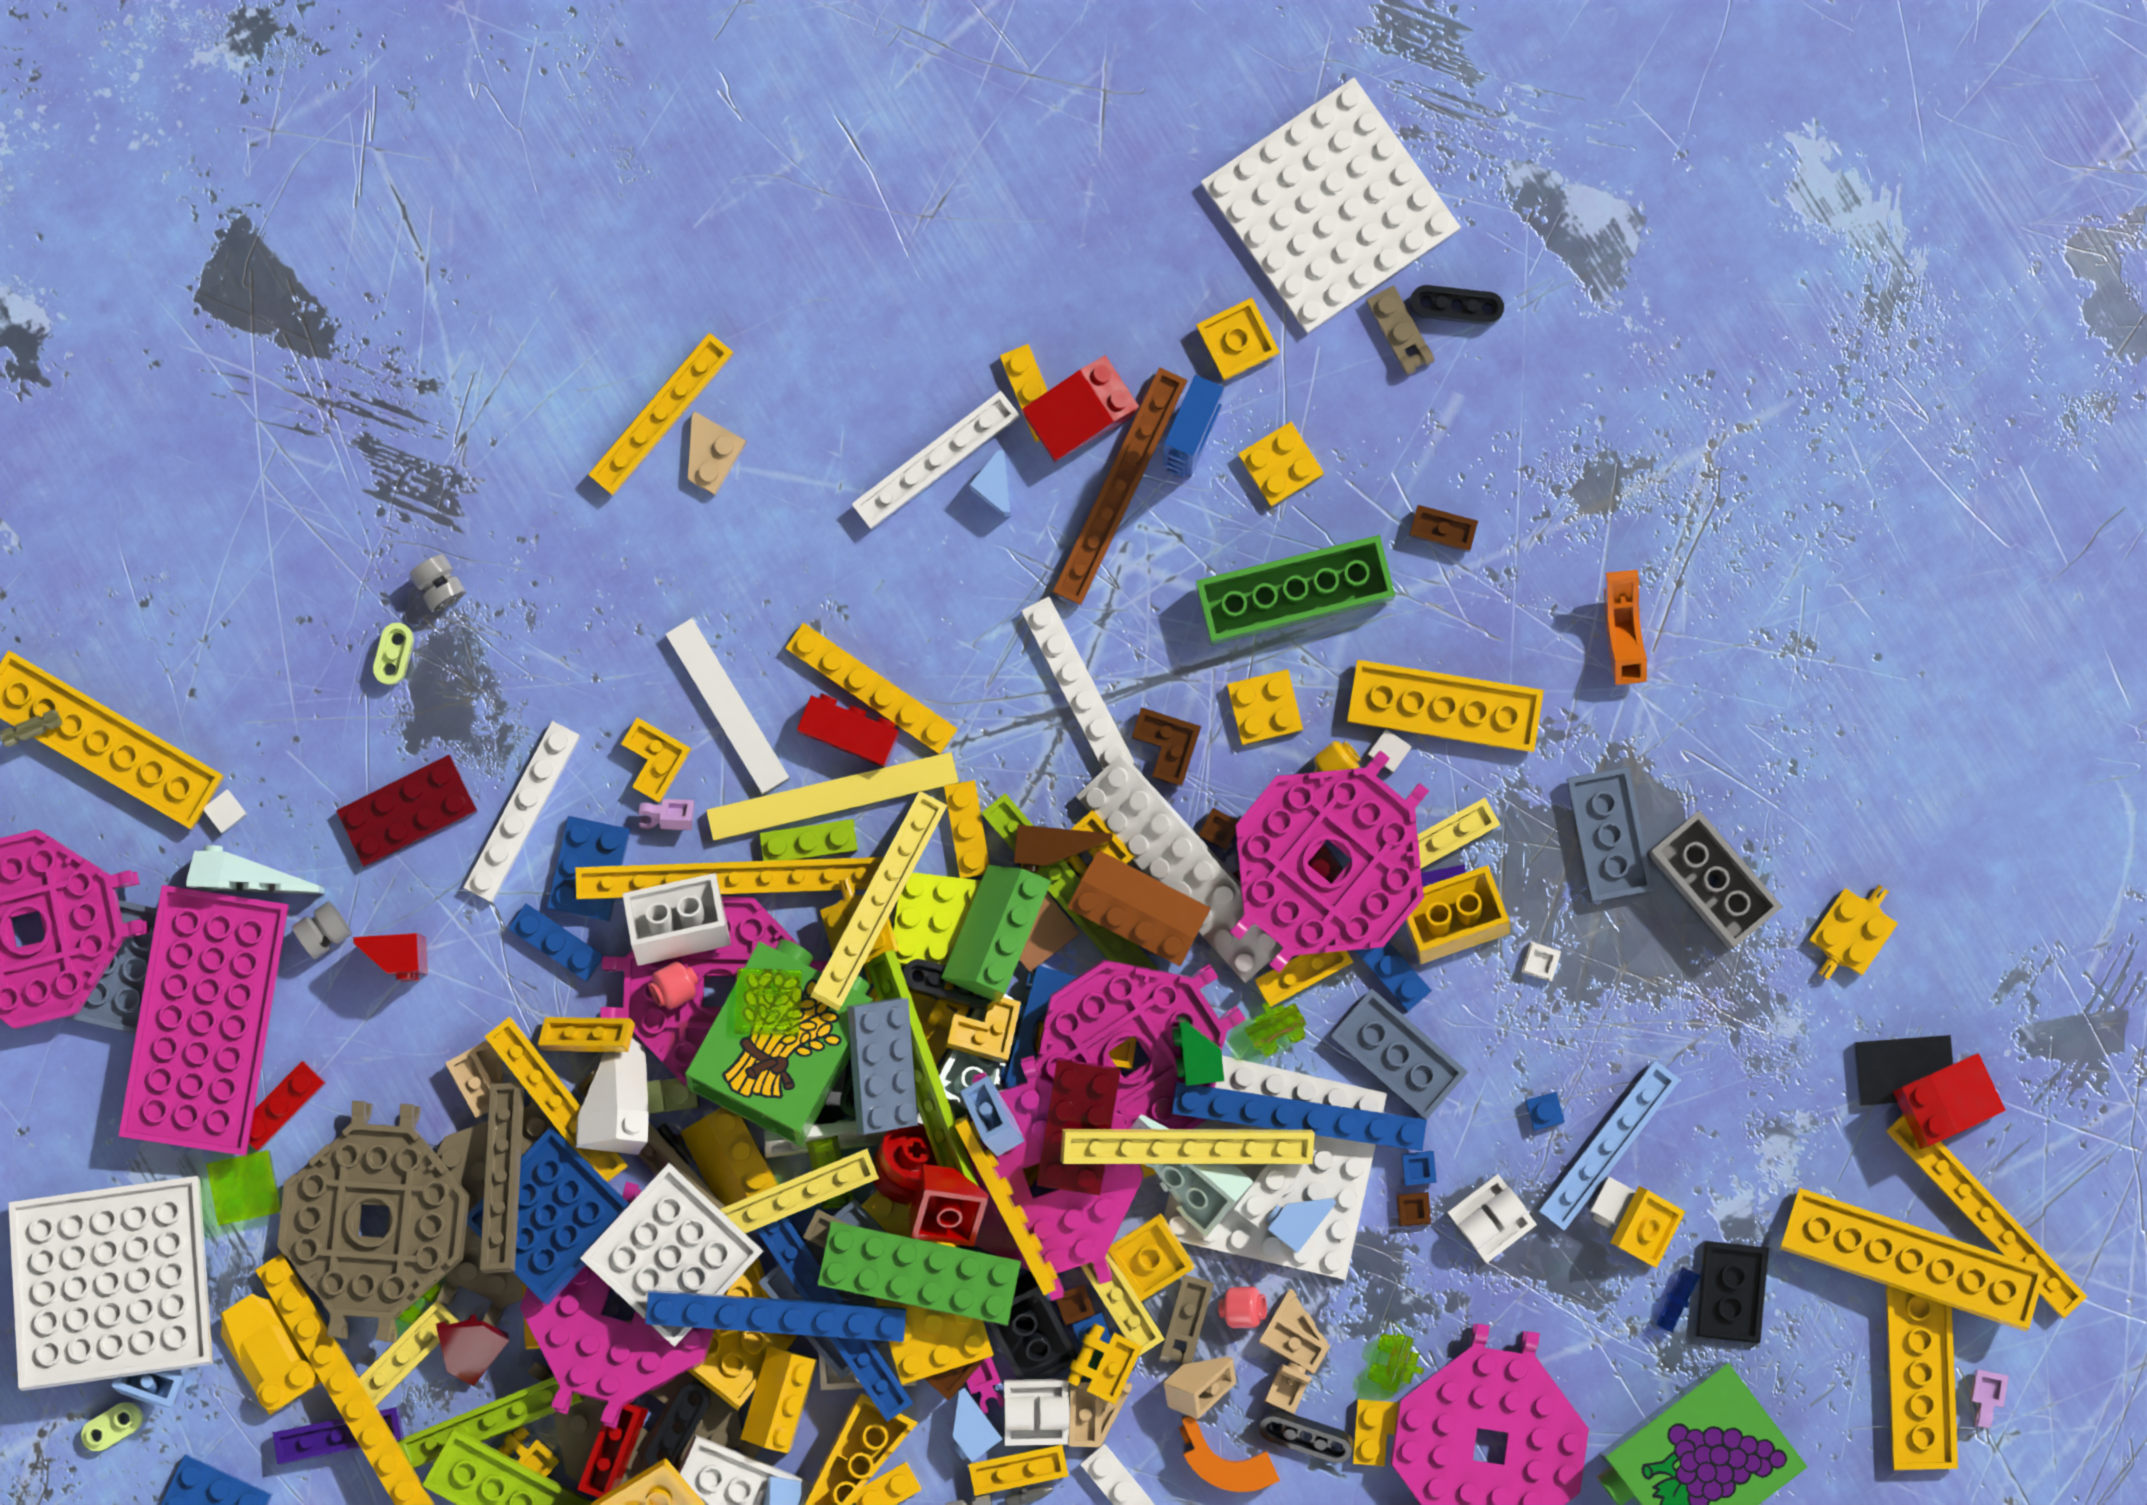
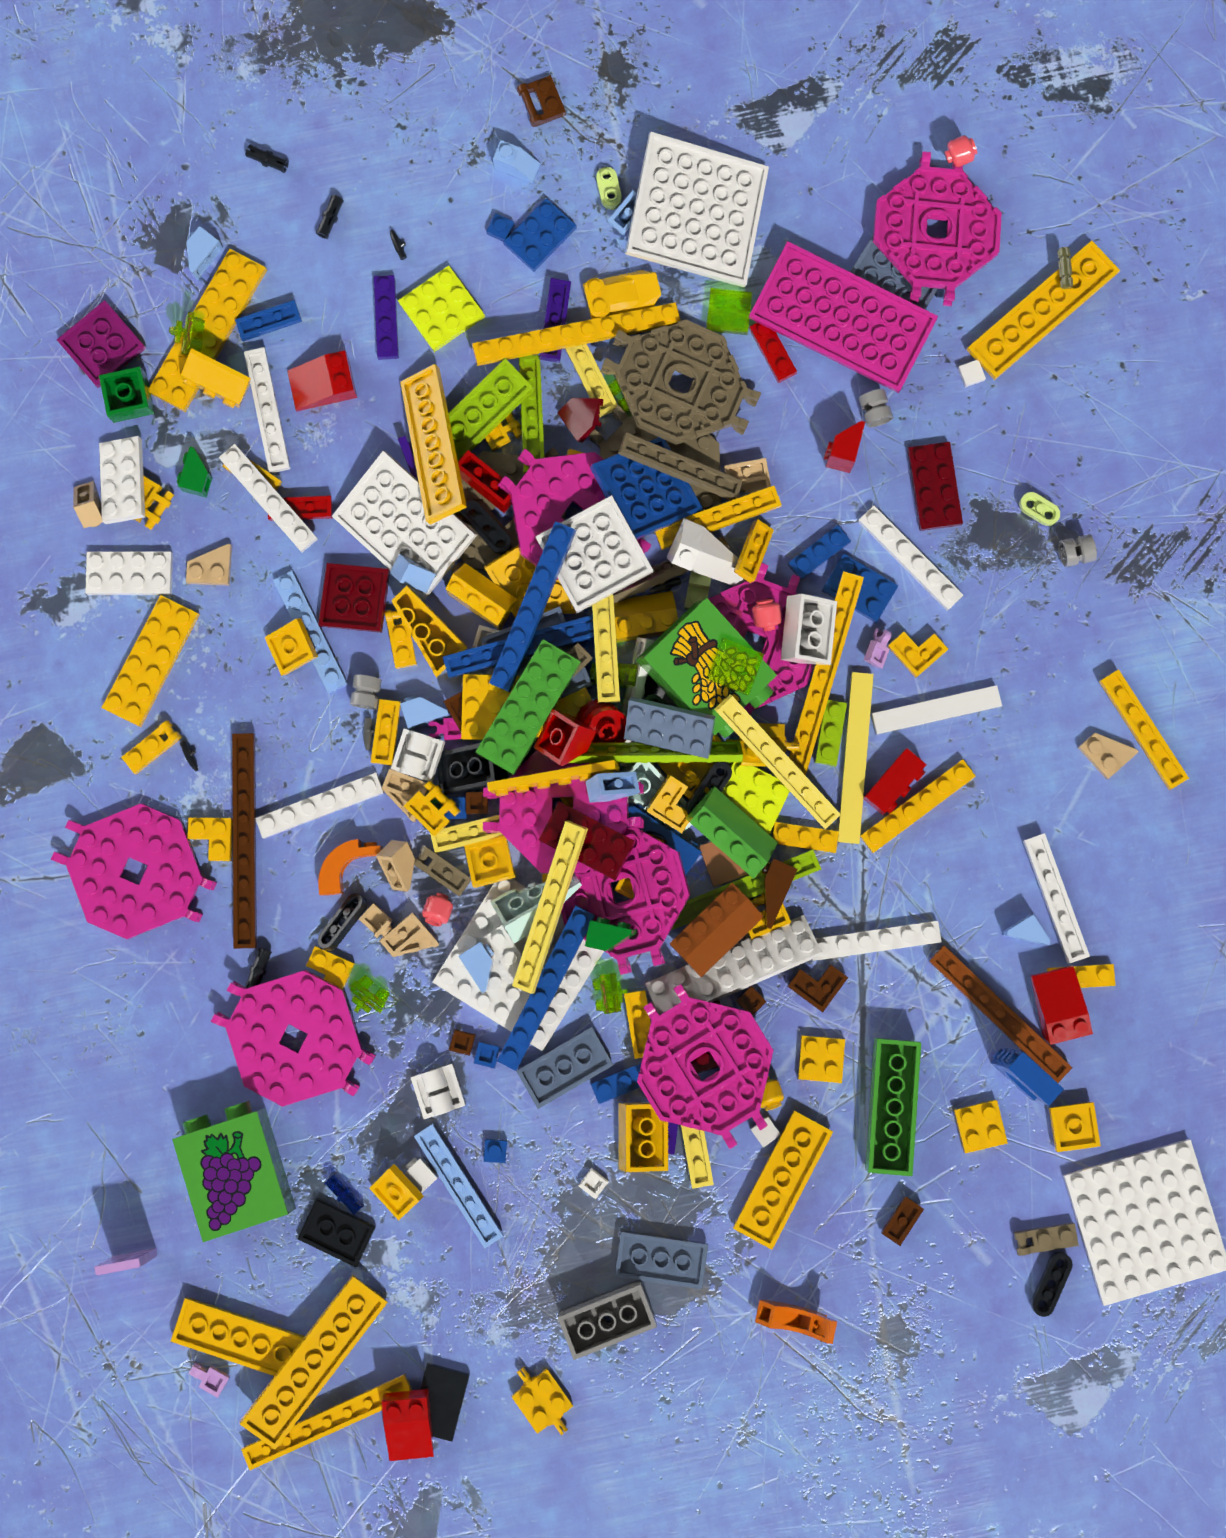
camera: 110 degrees right, 0 degrees up
light aqua wedge [186,845,324,894] -> none

